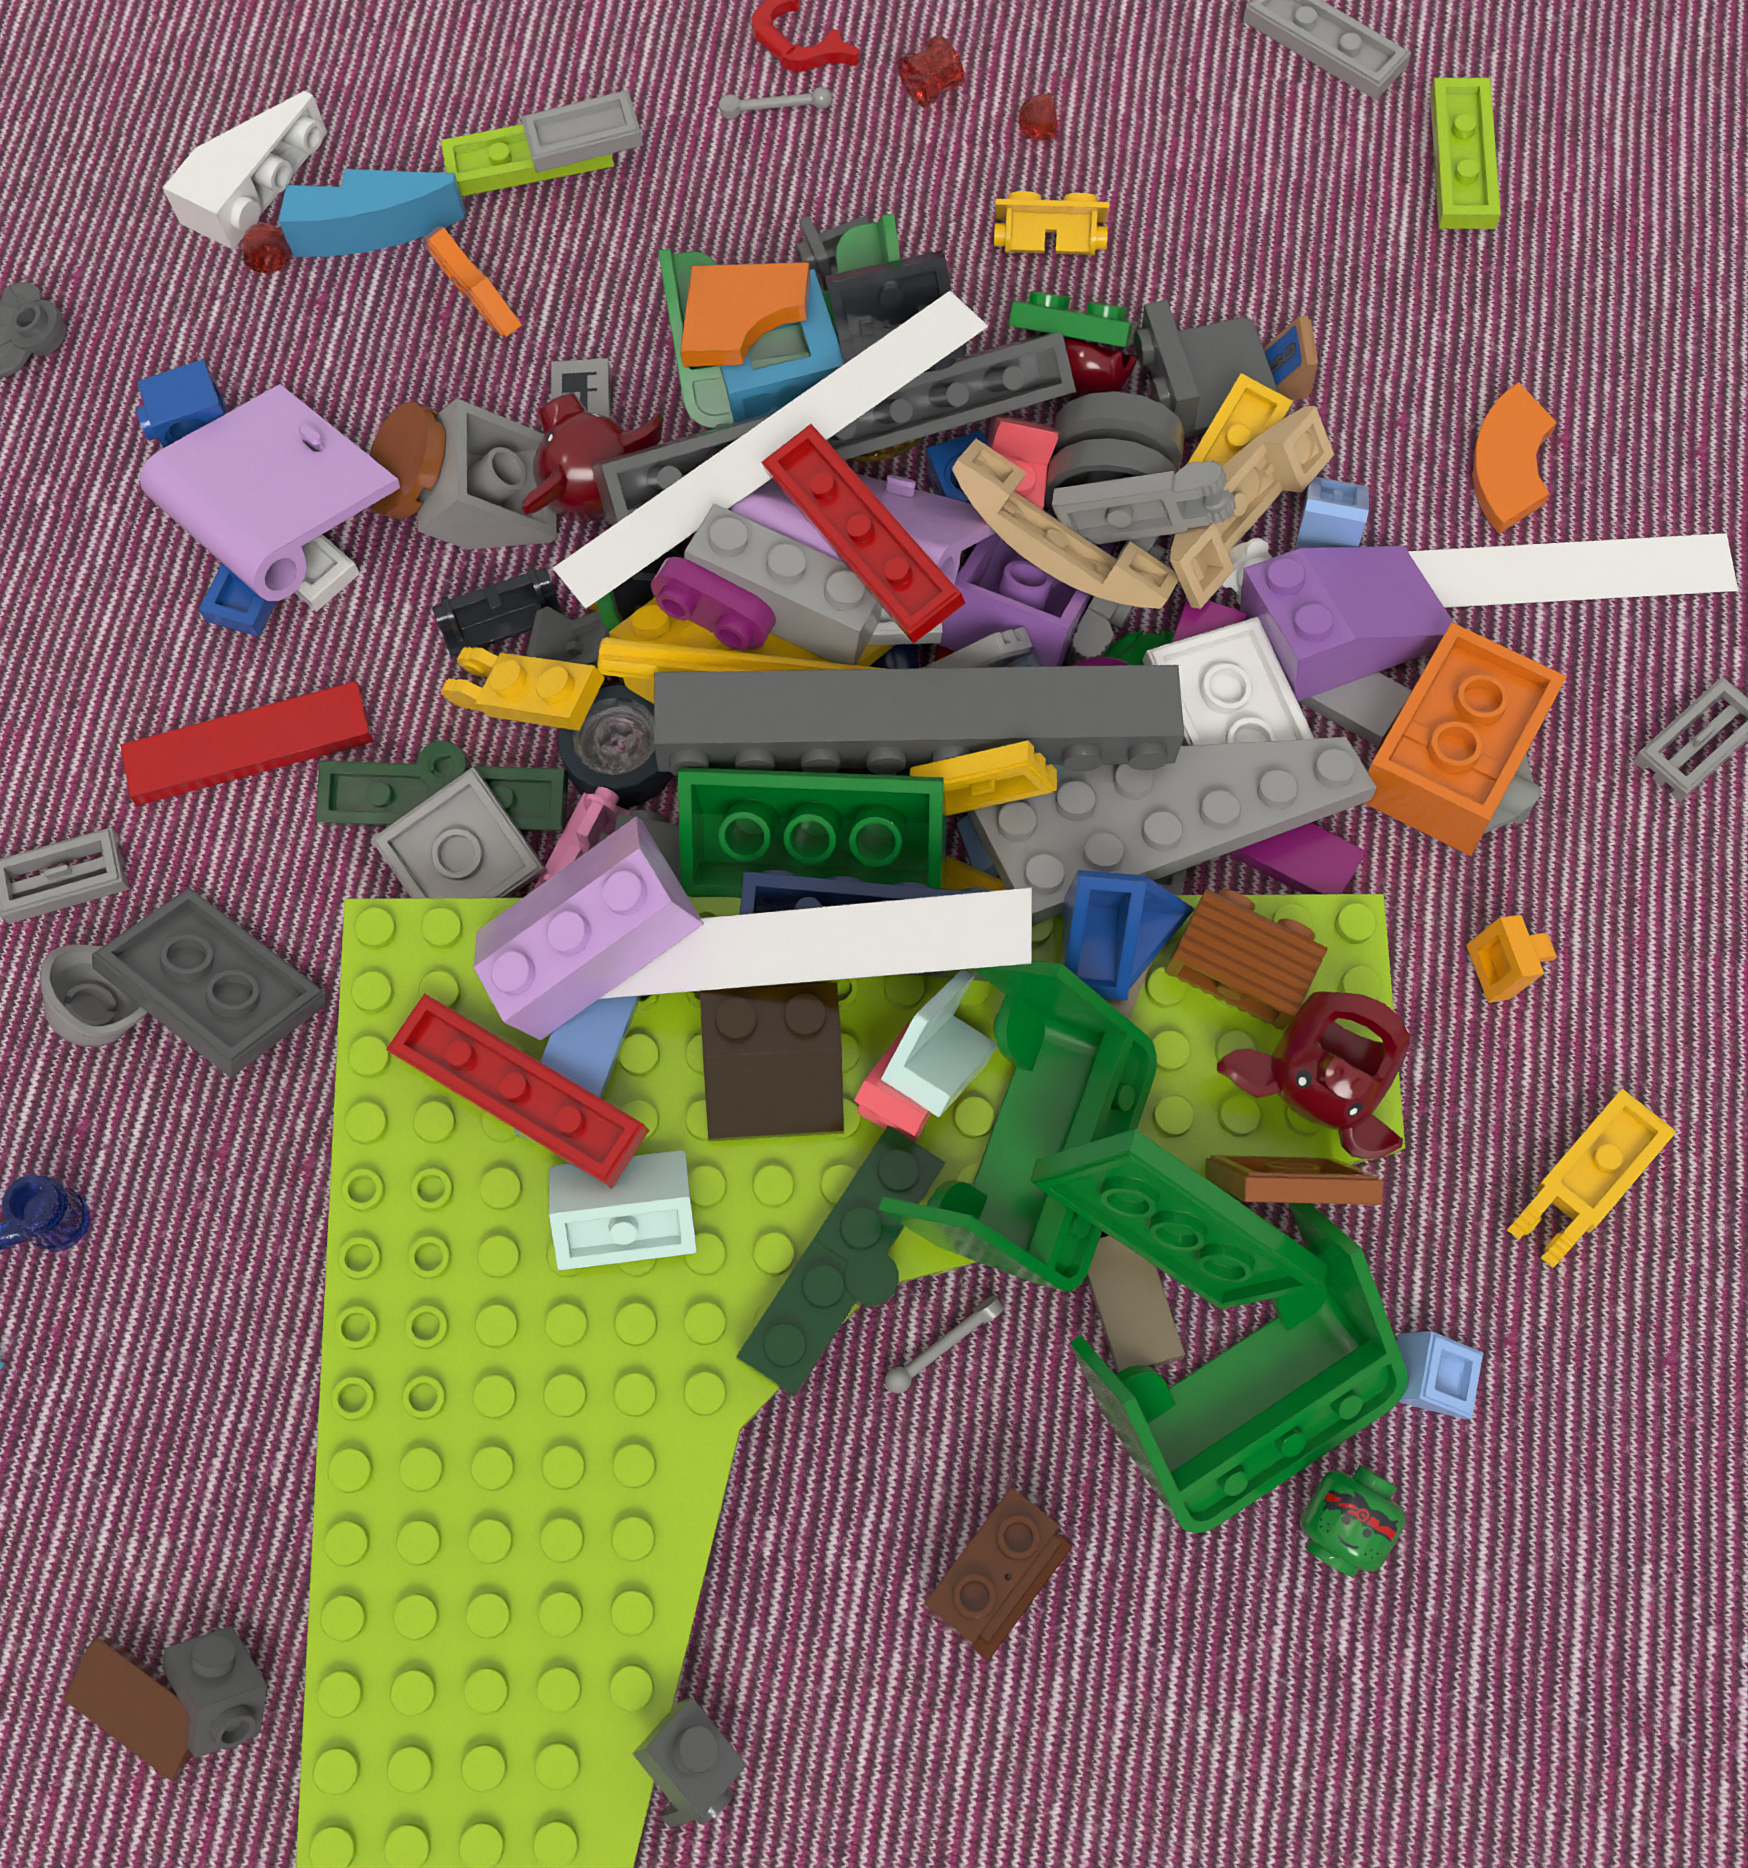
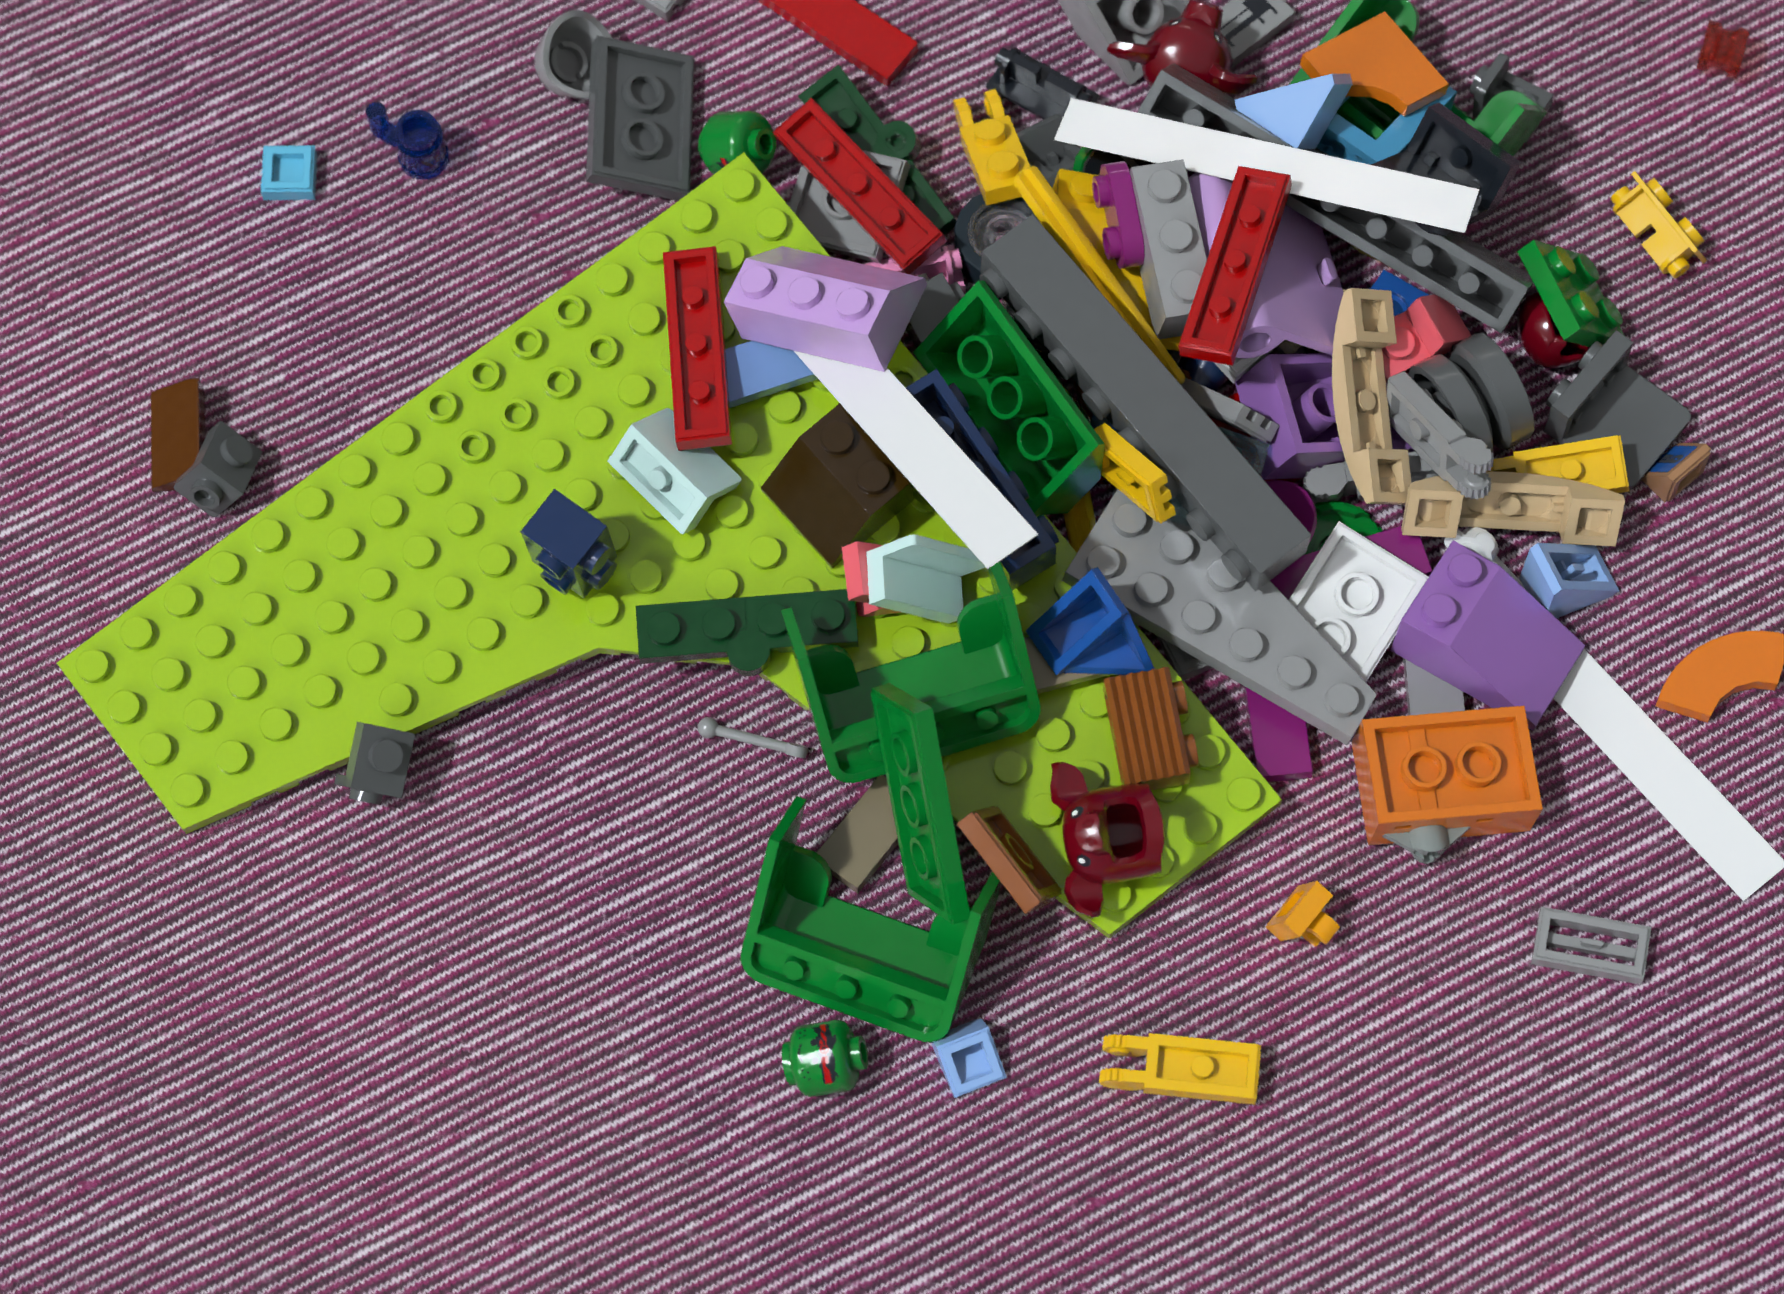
camera: 50 degrees right, 0 degrees up
reddish brown window [924,1487,1072,1661] -> none
clear red hinge [1018,92,1059,141] -> none
none -> dark blue brick [520,489,617,598]
none -> green head [698,111,776,174]
none -> red tile [773,98,947,274]
none -> light blue slope [1234,73,1353,149]

